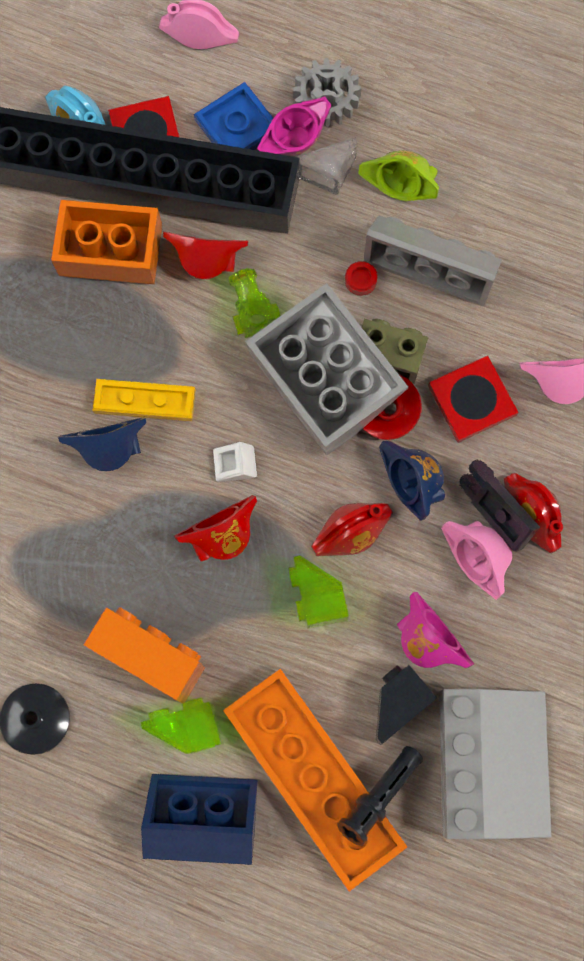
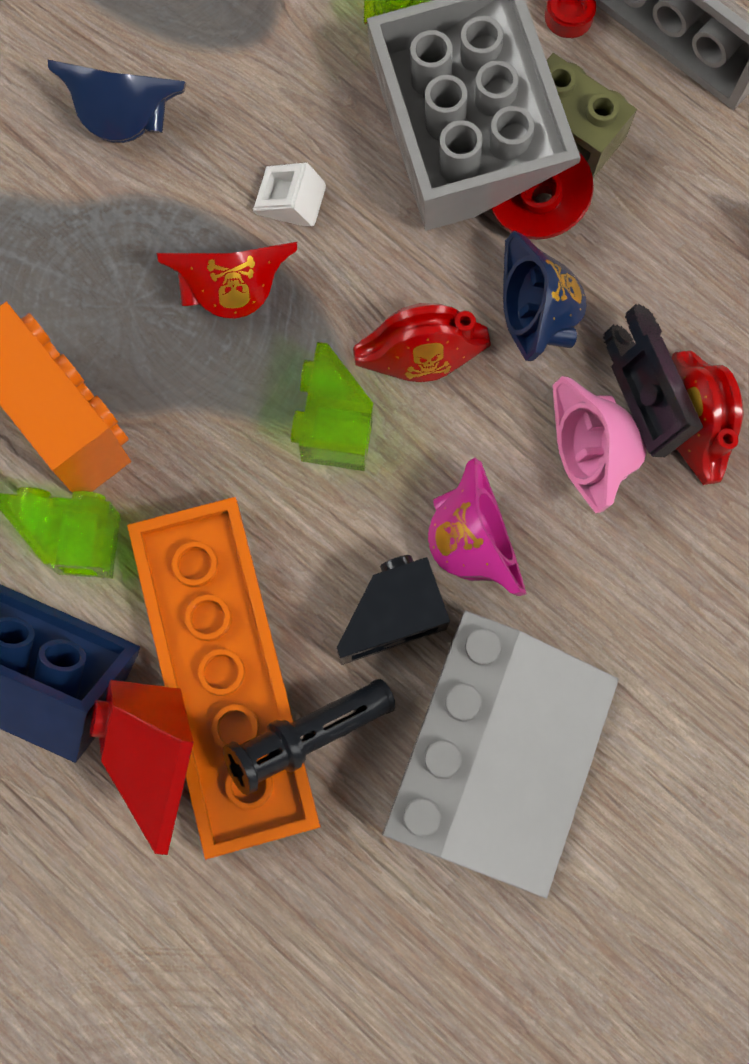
camera: 15 degrees right, 0 degrees up
yellow tile [92,379,196,421] -> none
red tile [428,355,519,443] -> none
none -> red slope [90,680,194,855]

